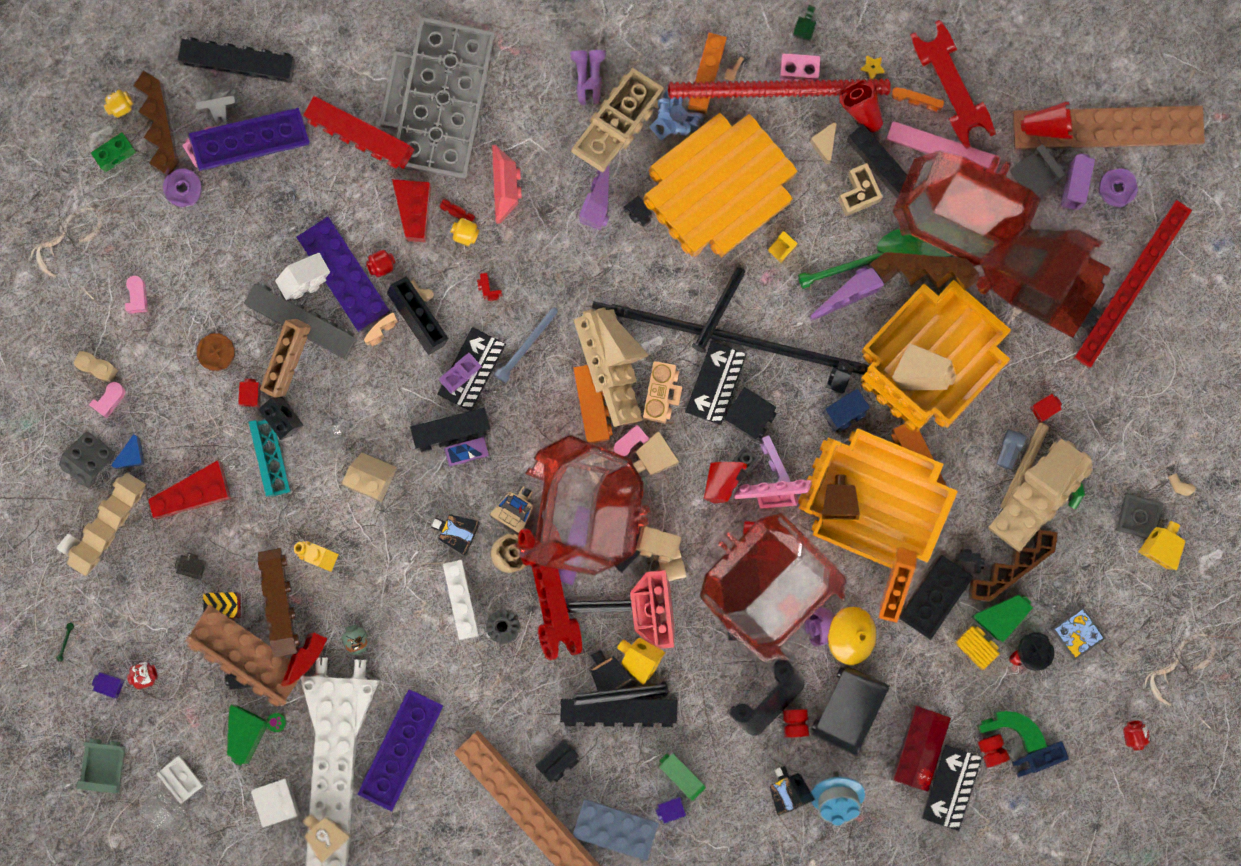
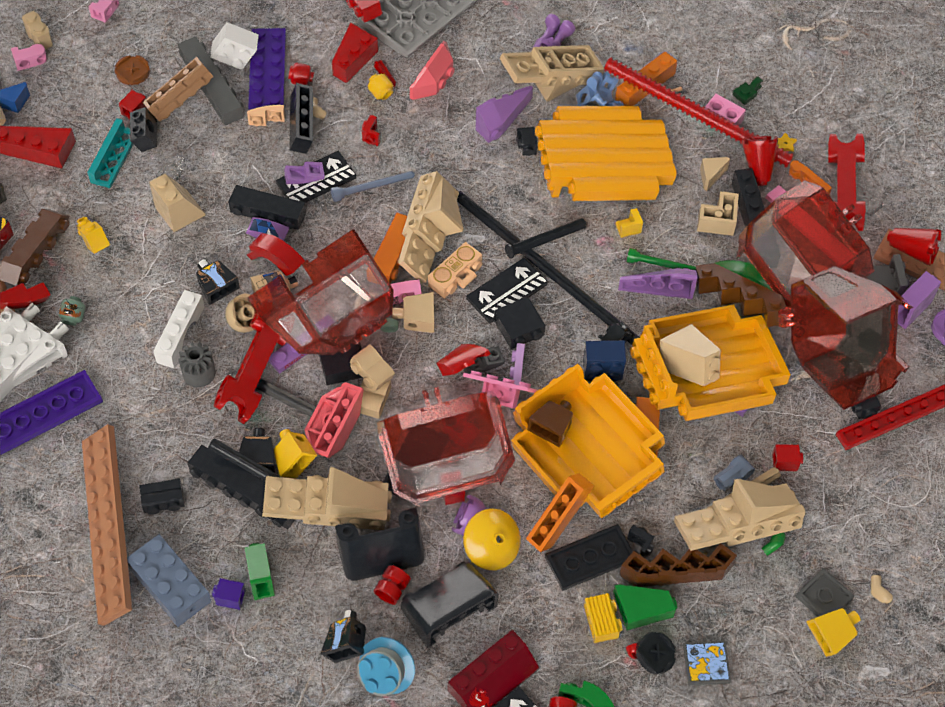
camera: 30 degrees right, 25 degrees down
none -> red arch [247,233,305,276]
none -> tan wedge [262,467,392,530]

